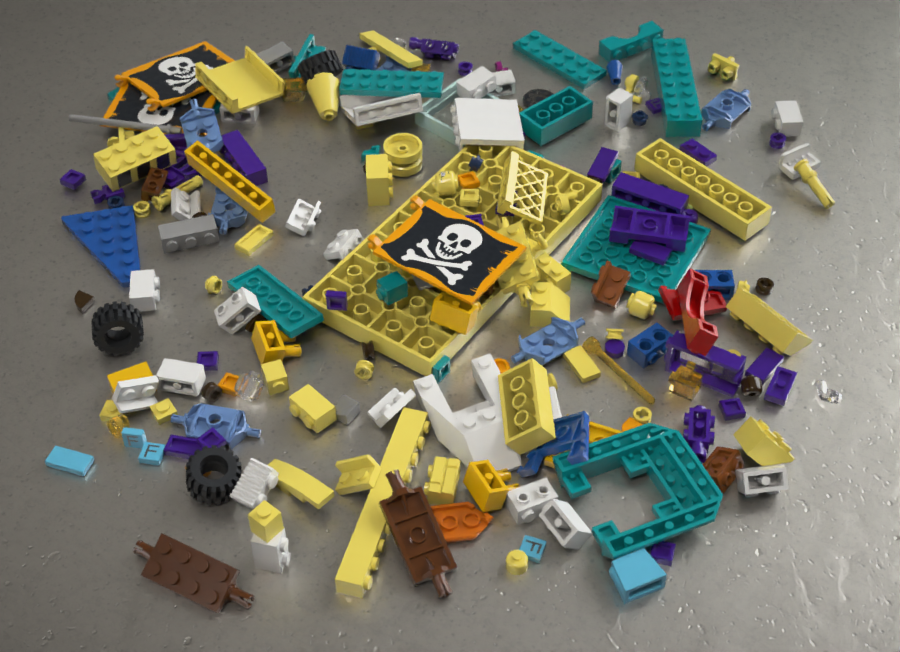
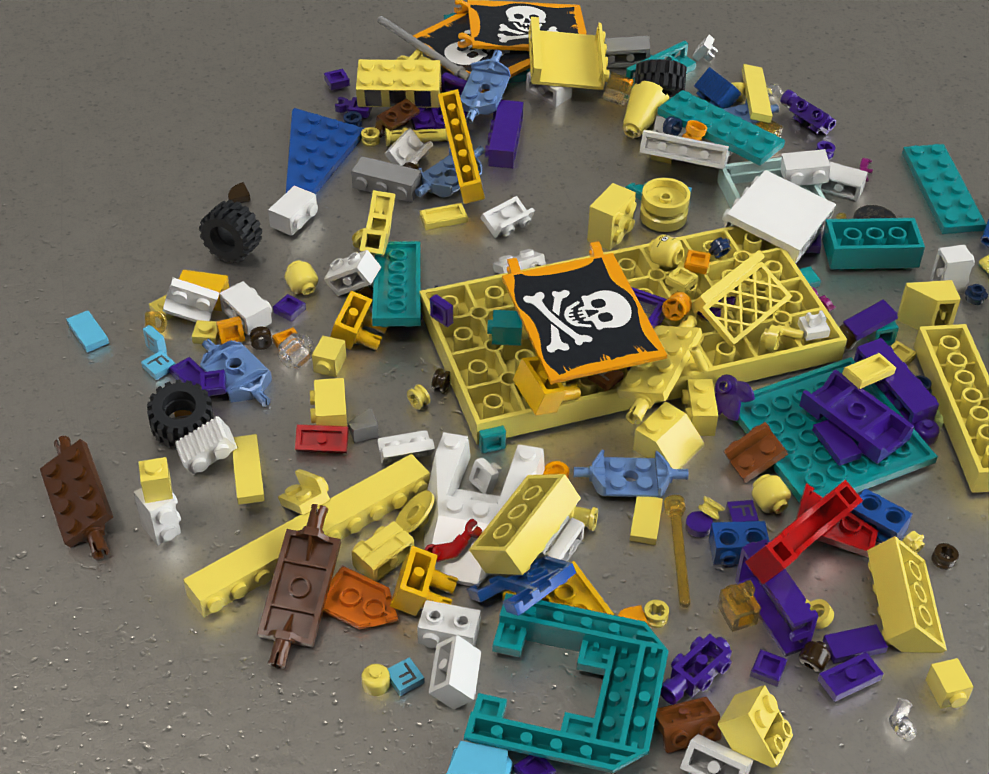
camera: 35 degrees right, 0 degrees up
none -> light orange tile [216,316,245,345]
none -> light yellow head [284,260,319,295]
none -> red plate [295,424,349,454]
none -> light yellow arch [360,190,396,256]
none -> light yellow dish [395,490,434,533]
none -> red arm [424,519,482,562]
none -> white tile [469,458,502,494]
none -> light orange wheel [662,292,692,321]
none -> dark blue bush [663,116,683,136]
none -> light orange wheel [682,120,707,141]
none -> white tile [692,35,718,62]
none -> dark purple plate [715,374,755,421]
none -> dark purple tile [726,500,759,522]
none -> white tile [797,310,830,340]
none -> light yellow tile [842,353,896,389]
none -> light yellow slope [897,280,961,330]
none -> light yellow brick [925,658,974,709]

